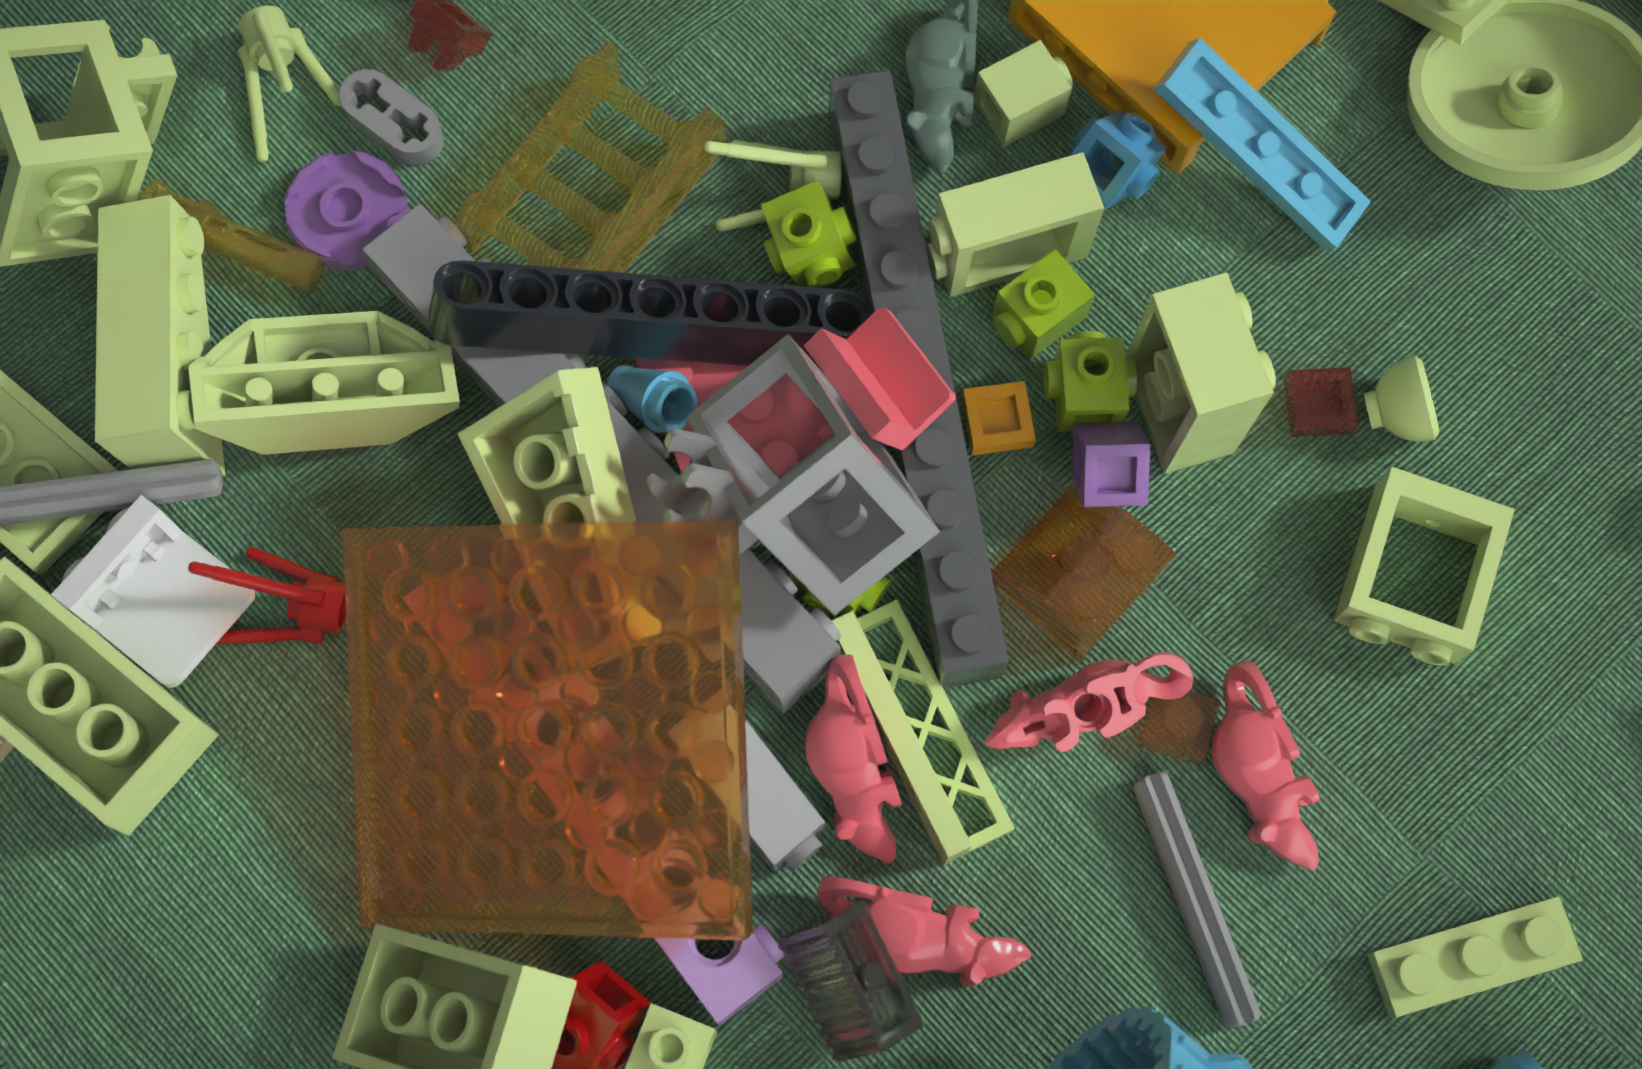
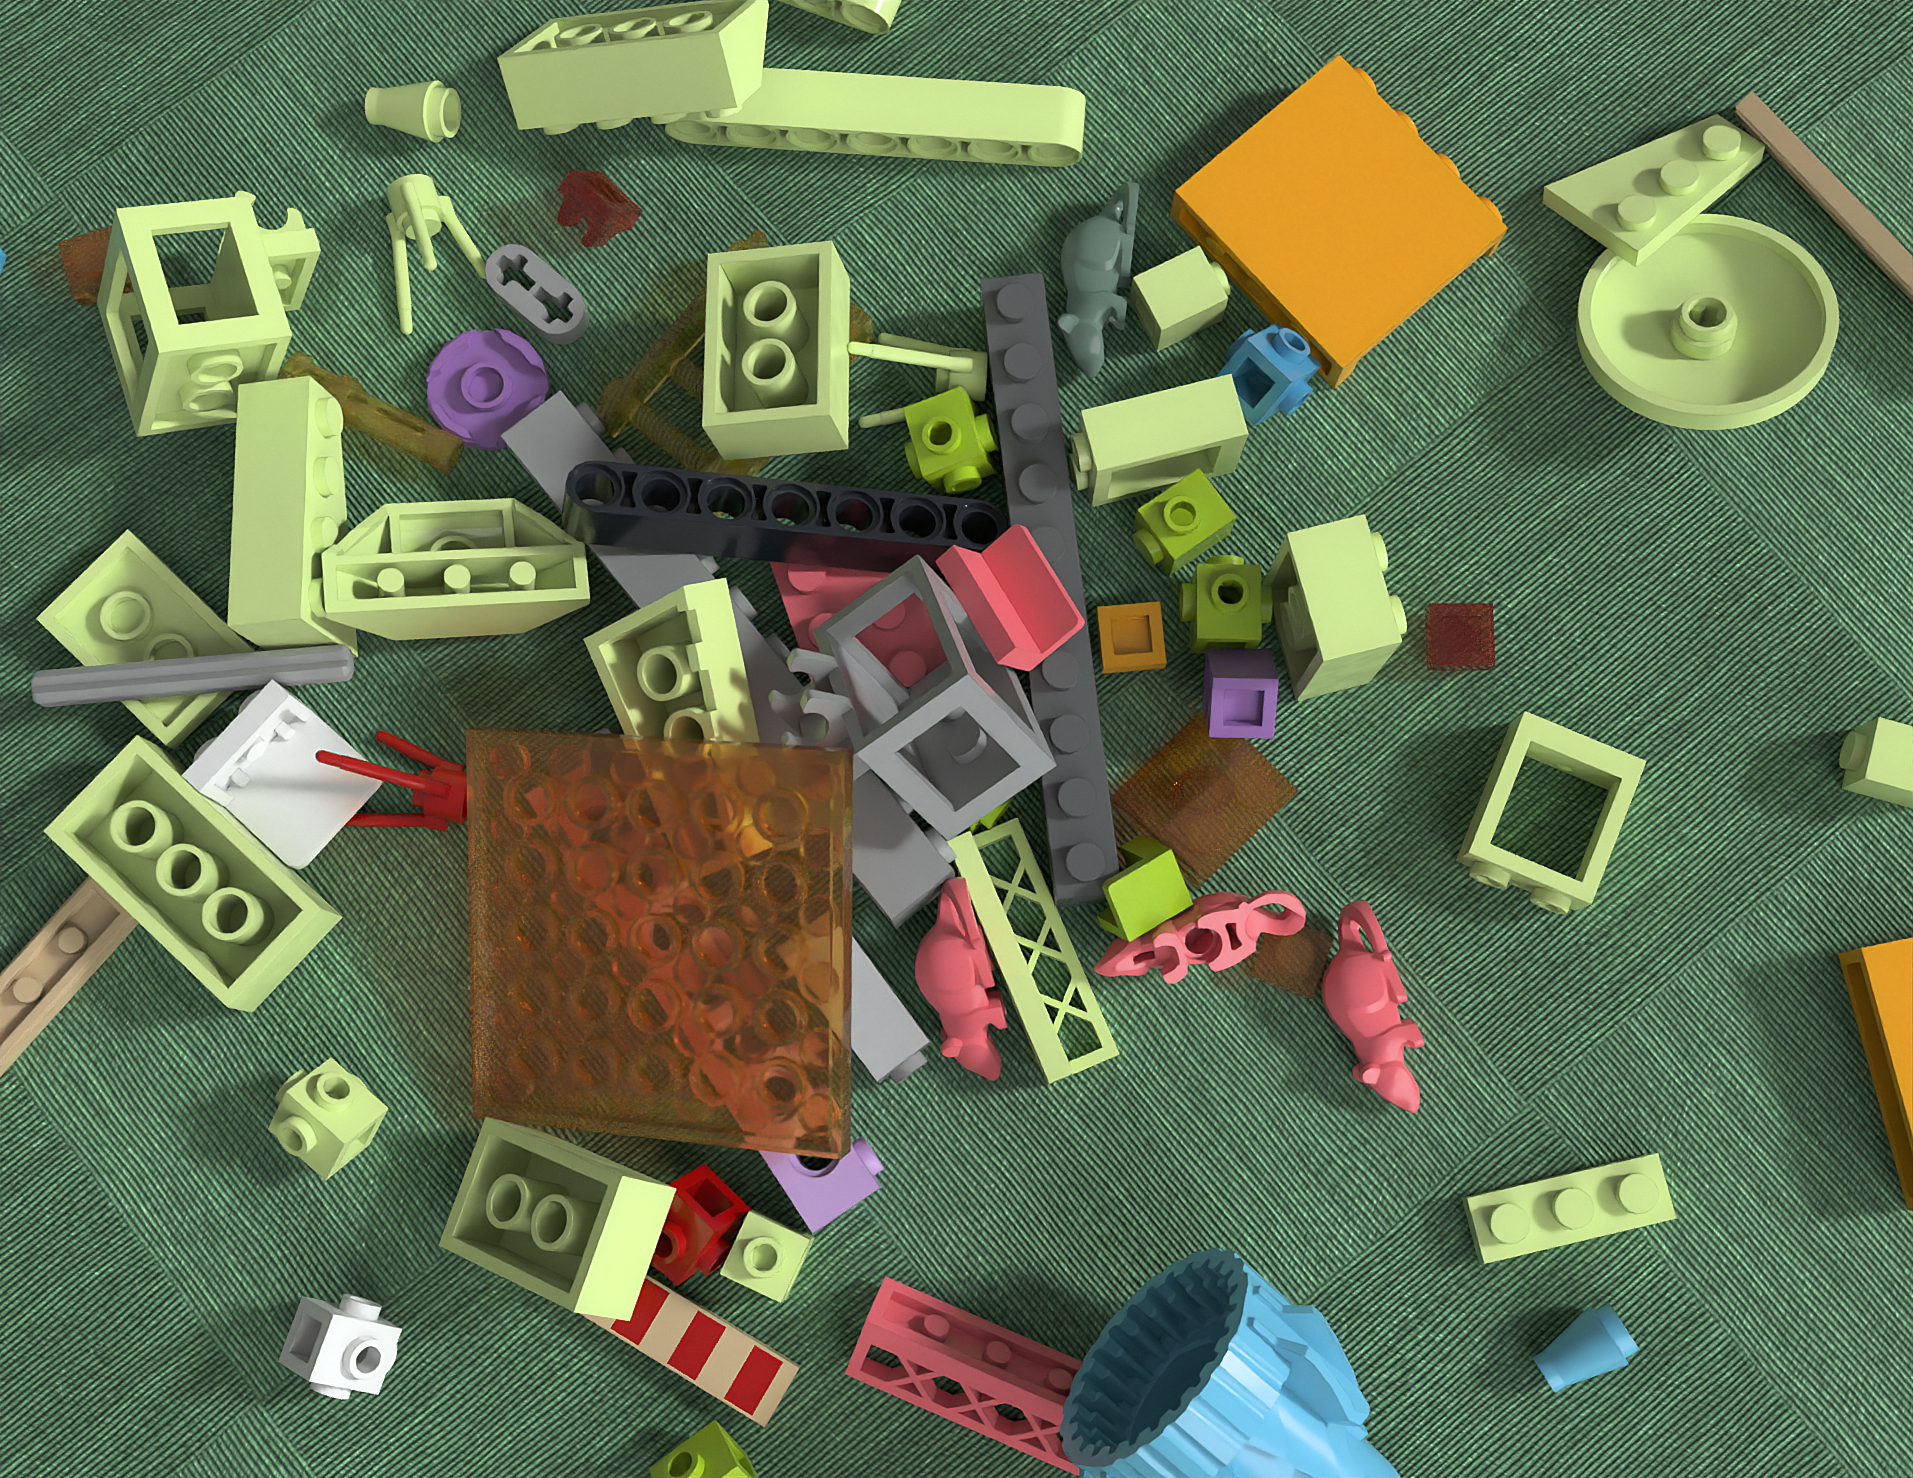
camera: 10 degrees right, 5 degrees up
medium azure cone [607,364,697,433] -> none
clear smoke brick [778,900,924,1062] -> none
coral animal [817,876,1031,987] -> none
light grey axle [1133,772,1260,1029] -> none
medium azure plate [1153,38,1371,250] -> none
yellowish green brick [1363,355,1440,442] -> none
none -> yellowish green brick [268,1057,389,1181]
none -> yellowish green brick [702,240,850,461]
none -> lime panel [1097,835,1193,943]

